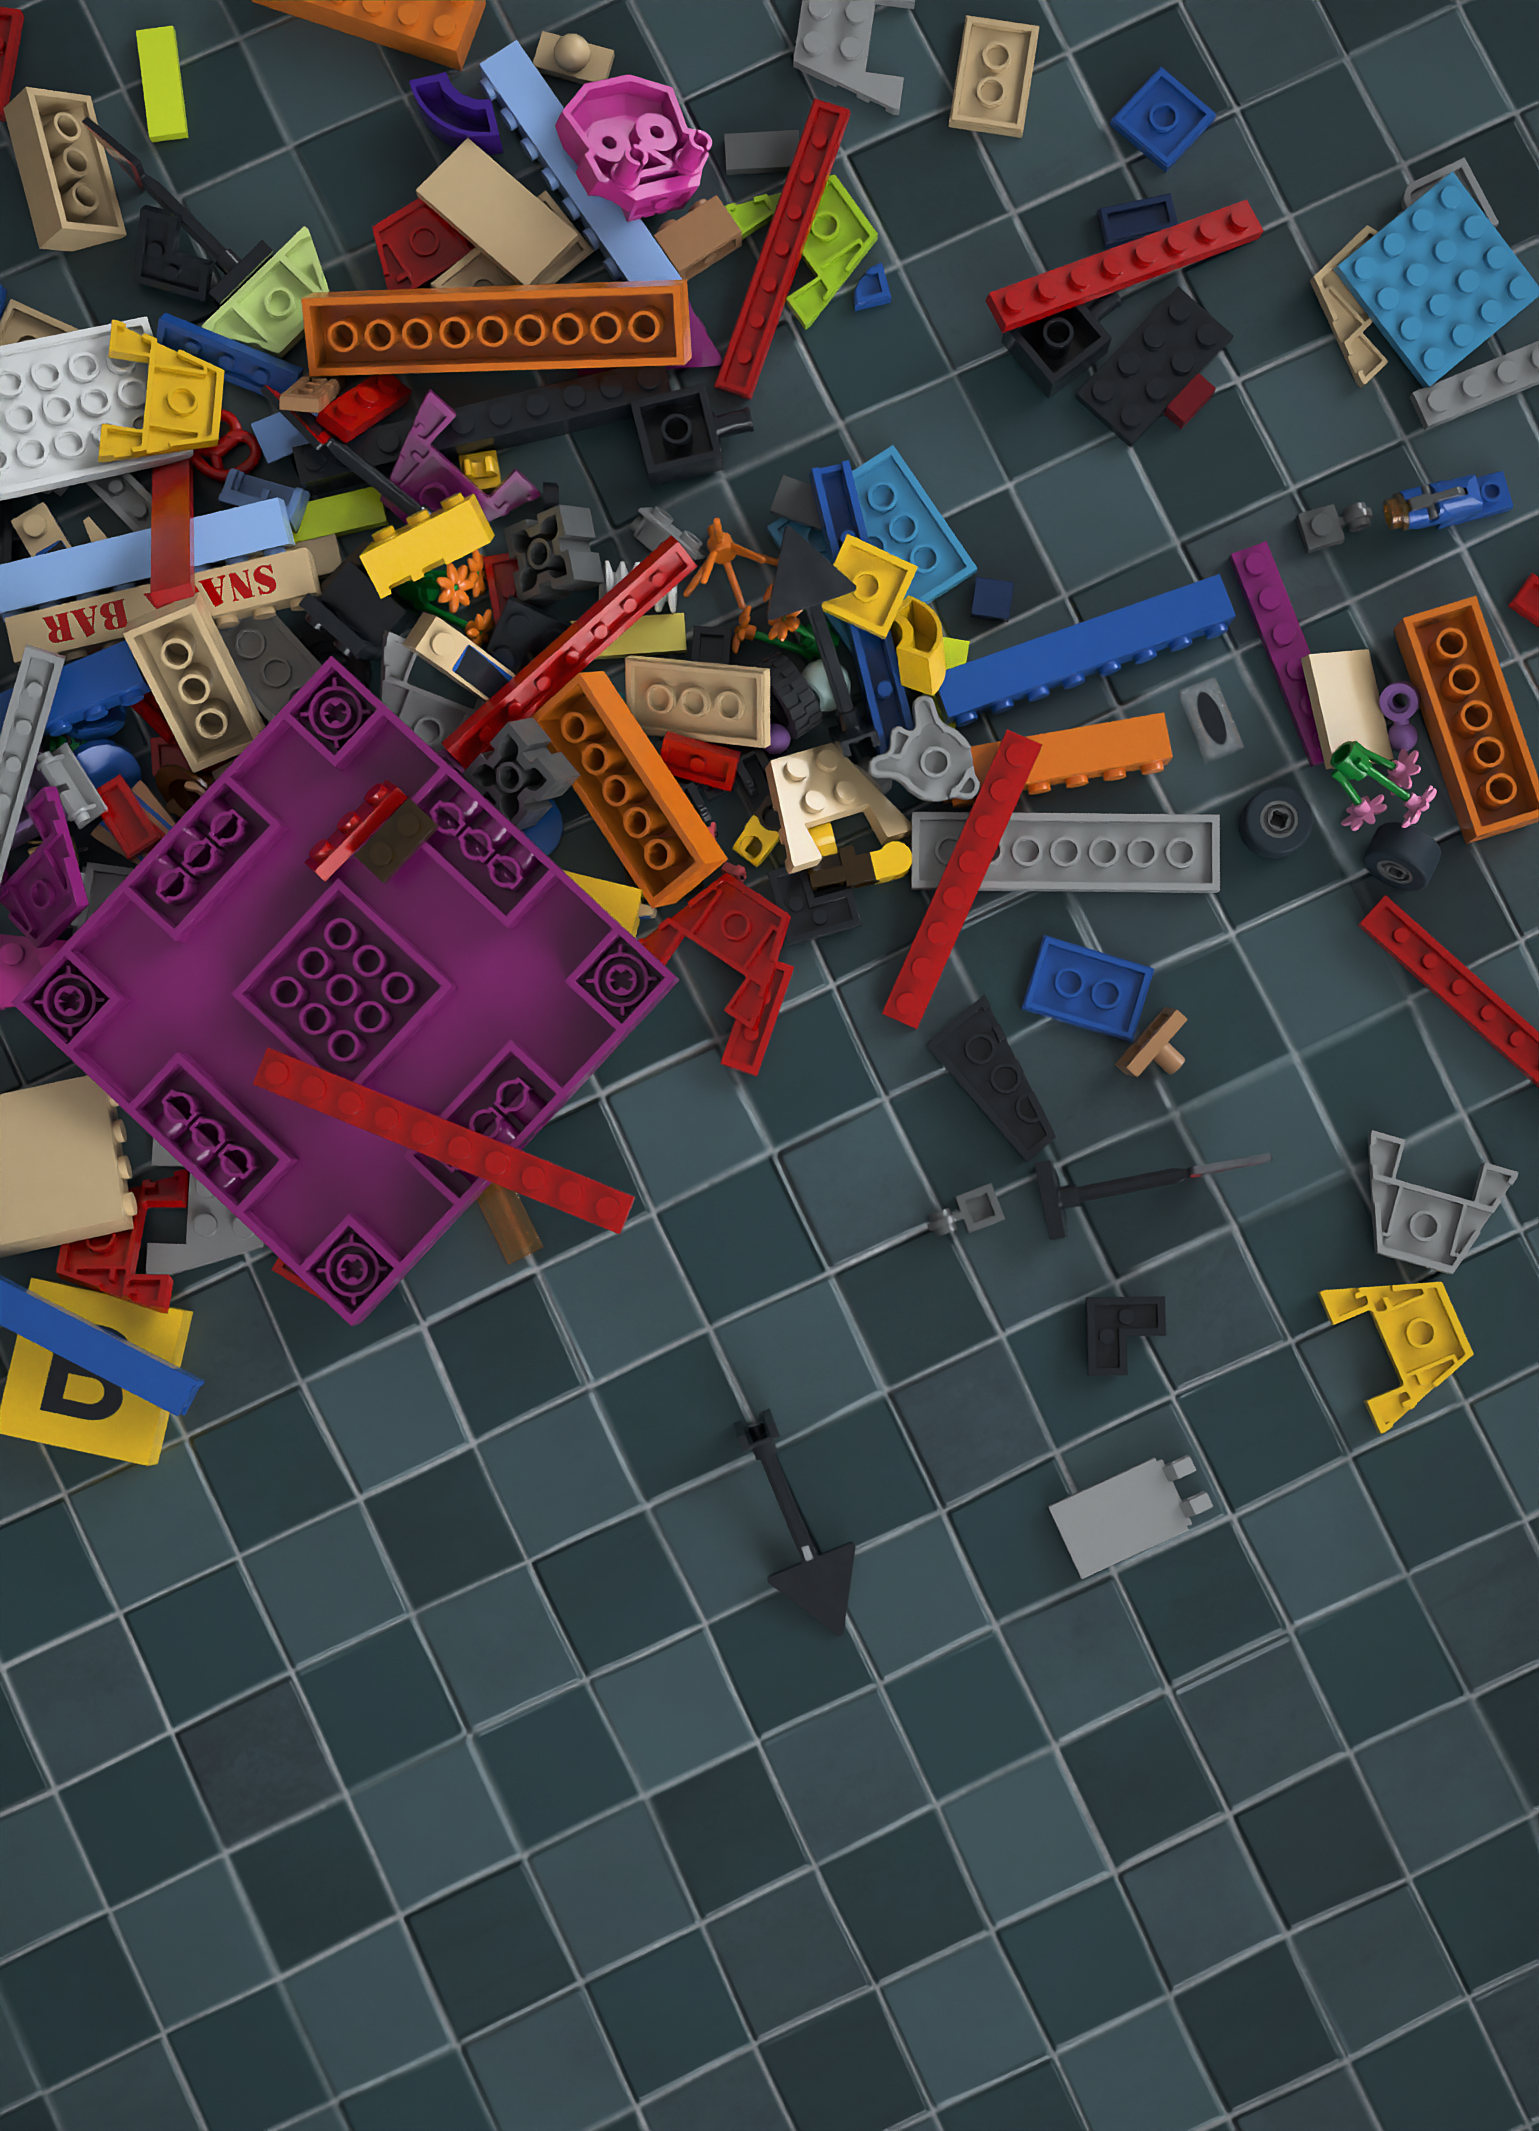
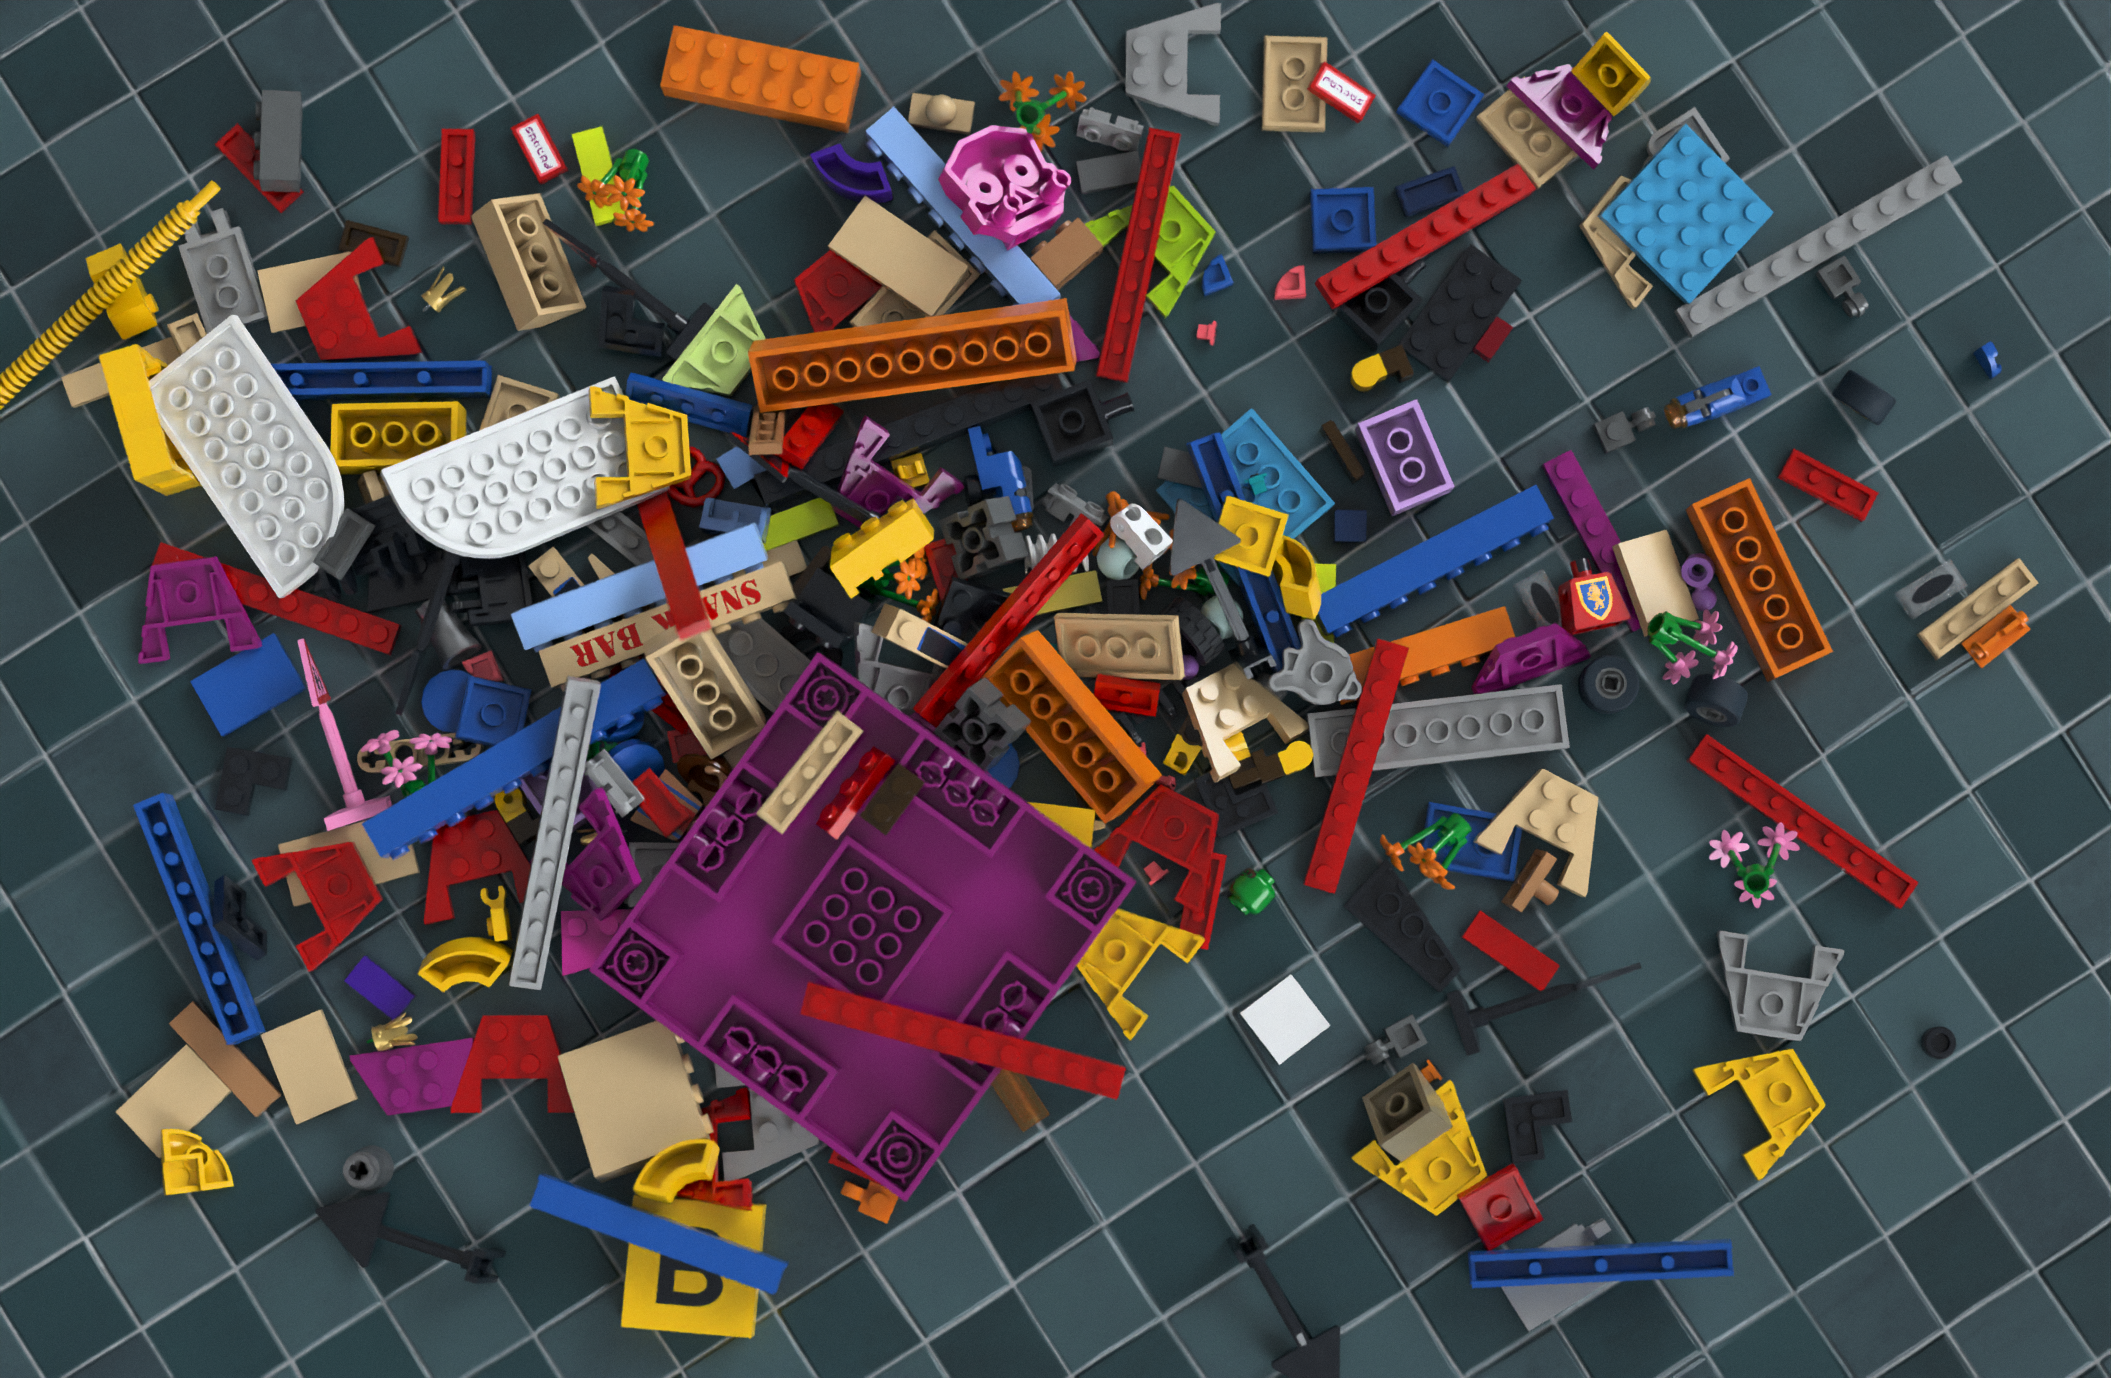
camera: 10 degrees left, 0 degrees up
none -> tile [511,114,568,185]
none -> orange plant [577,149,654,232]
none -> yellow brick [633,1139,720,1204]
none -> tan tile [756,711,863,834]
none -> orange plate [841,1180,898,1223]
none -> blue plate [968,426,1034,532]
none -> orange plant [999,71,1087,152]
none -> light grey hinge [1076,107,1144,152]
none -> yellow wing [1076,908,1206,1040]
none -> light aqua piece [1096,536,1139,580]
none -> white leg [1110,503,1173,570]
none -> coral piece [1144,861,1169,887]
none -> coral piece [1197,321,1218,346]
none -> green head [1228,868,1276,916]
none -> white tile [1240,974,1330,1065]
none -> teal piece [1243,473,1267,495]
none -> coral tile [1274,265,1306,300]
none -> tile [1306,61,1376,123]
none -> blue tile [1310,187,1376,254]
none -> dark brown tile [1319,420,1365,484]
none -> leg [1350,344,1414,392]
none -> yellow wing [1351,1079,1487,1216]
none -> lavender brick [1355,399,1455,516]
none -> dark tan slope [1362,1063,1453,1162]
none -> plant [1380,812,1472,890]
none -> orange piece [1420,1059,1443,1083]
none -> red tile [1457,1163,1544,1250]
none -> red tile [1461,911,1560,991]
none -> blue tile [1468,1239,1734,1288]
none -> magenta wing [1471,623,1591,694]
none -> tan wing [1473,769,1599,897]
none -> tan tile [1476,77,1578,189]
none -> magenta wing [1506,64,1612,170]
none -> red torso [1558,558,1631,635]
none -> yellow slope [1571,32,1651,116]
none -> bright pink plant [1709,822,1800,908]

